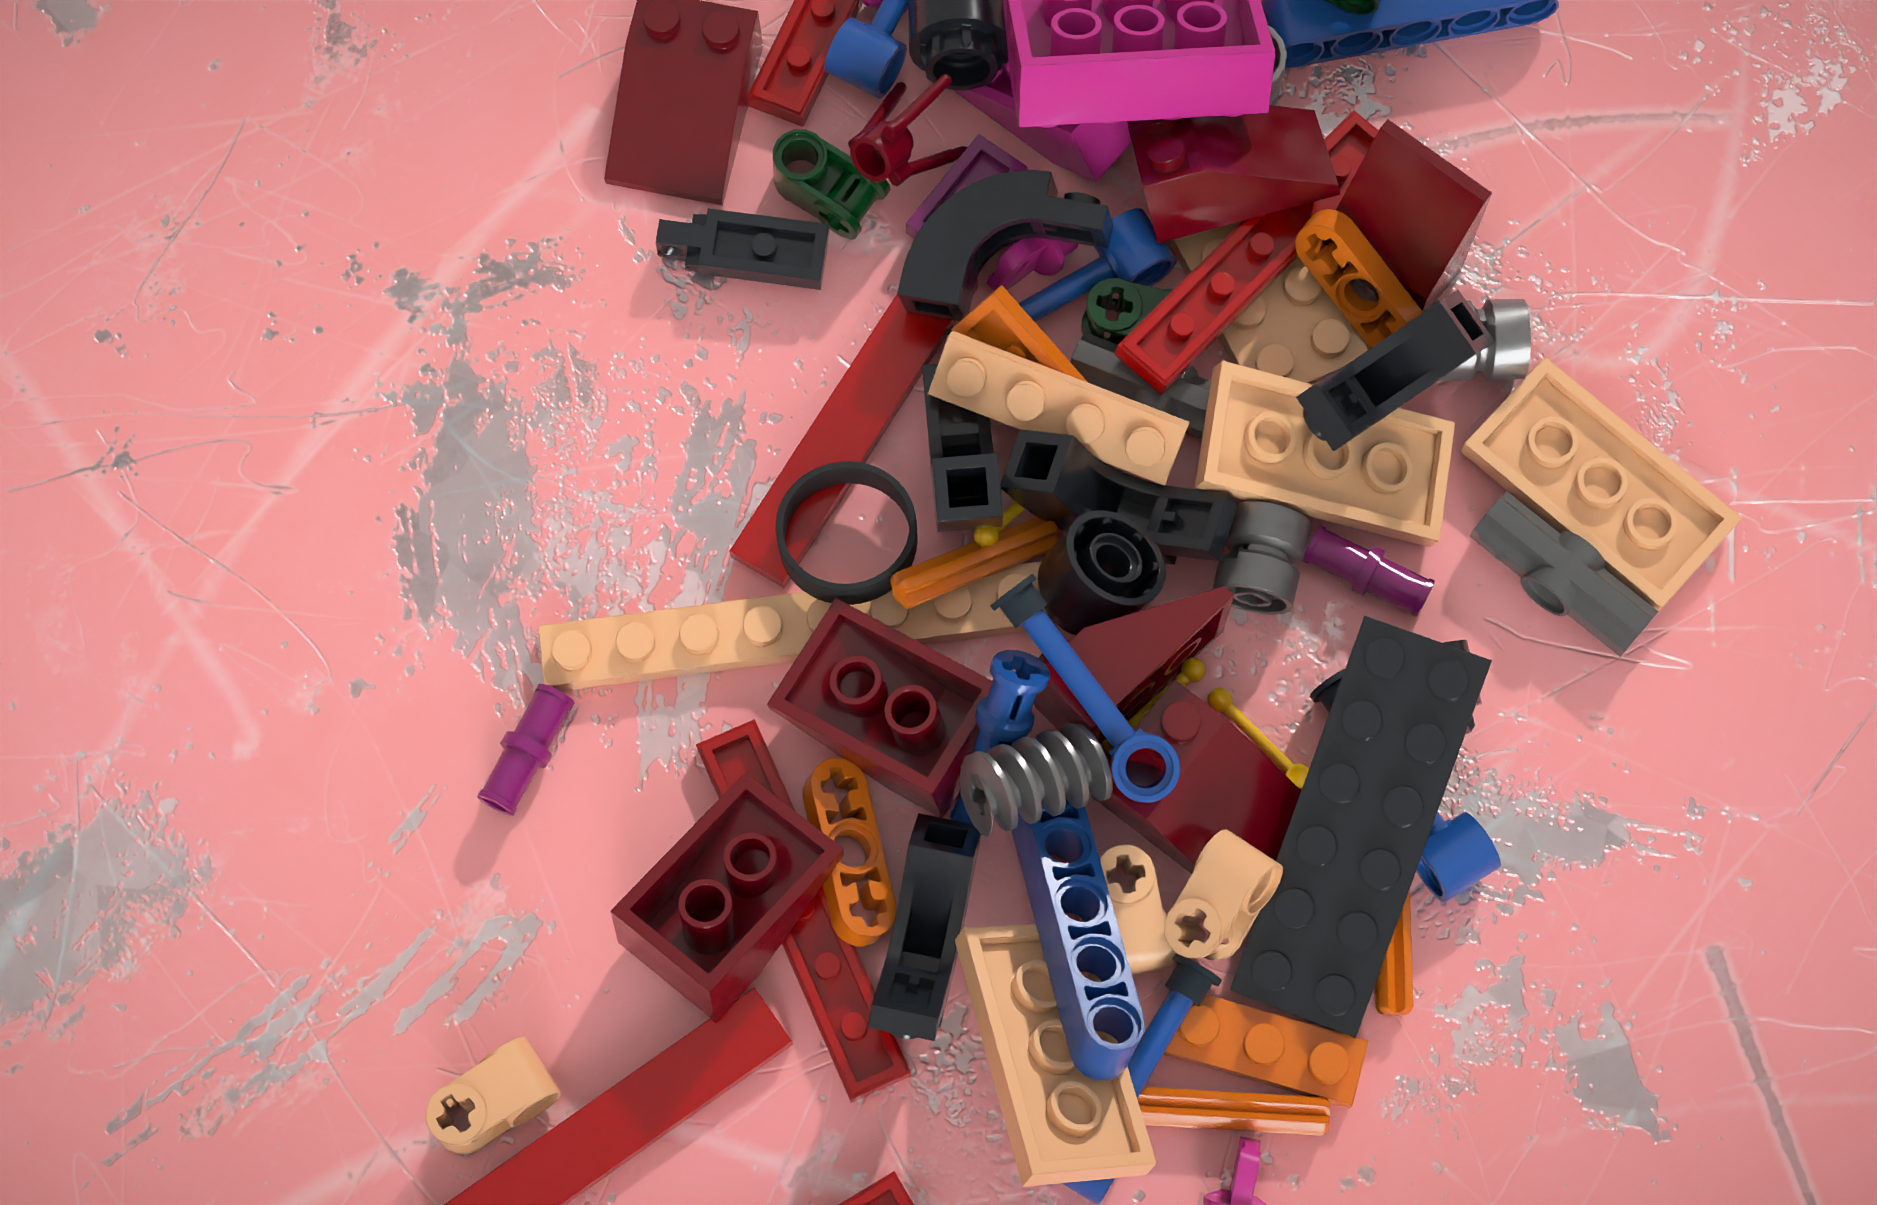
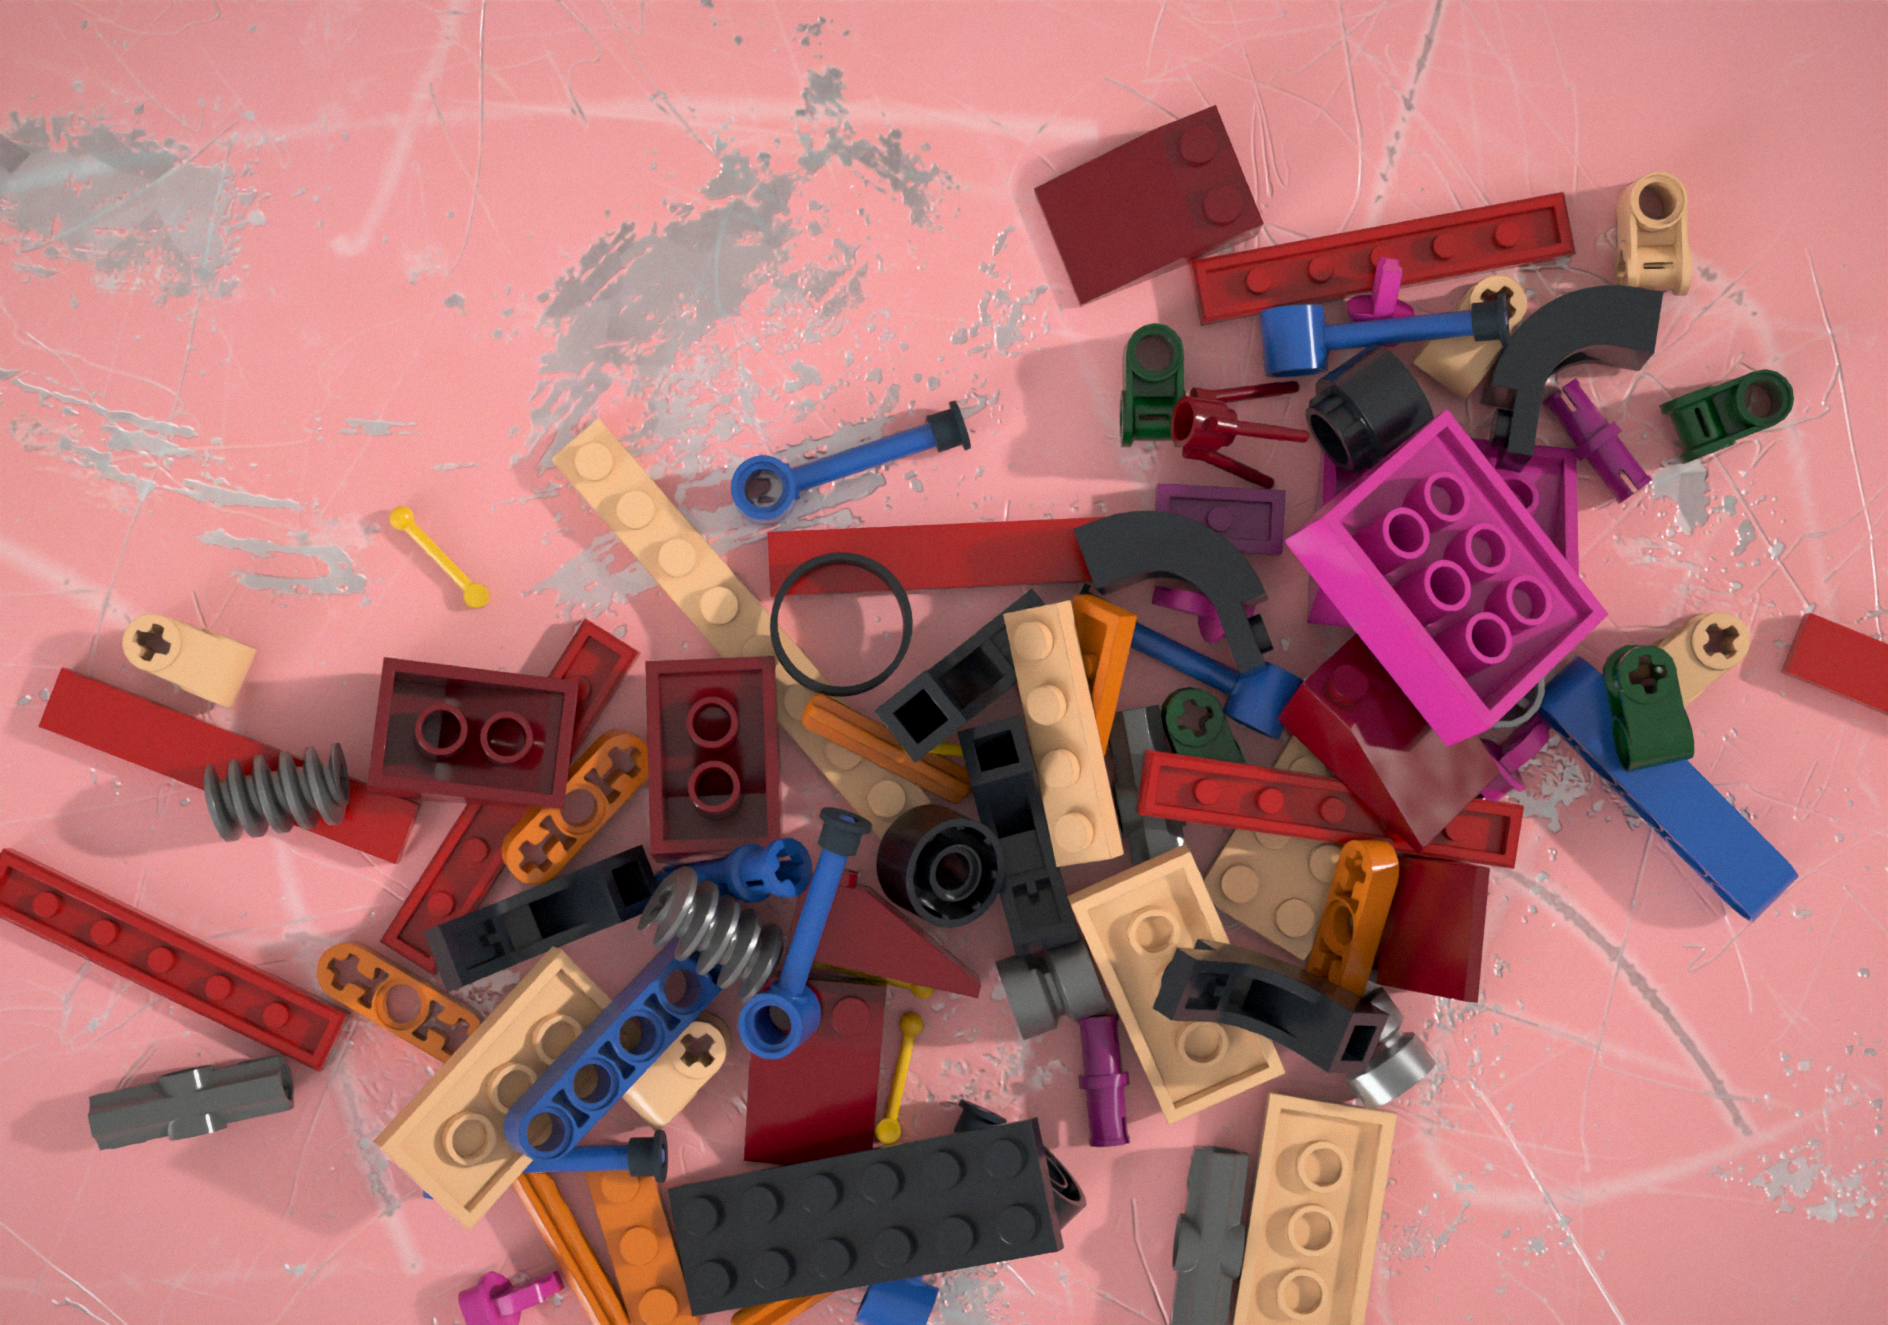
camera: 50 degrees right, 15 degrees up
magenta pin [477,684,574,816] -> none
black hinge [655,208,830,290] -> none
light nougat piece [1165,829,1283,960] -> none
none -> flat silver piece [204,743,350,842]
none -> orange beam [317,941,485,1064]
none -> yellow hinge [389,505,490,608]
none -> blue piece [731,400,971,526]
none -> dark pink piece [1480,711,1551,801]

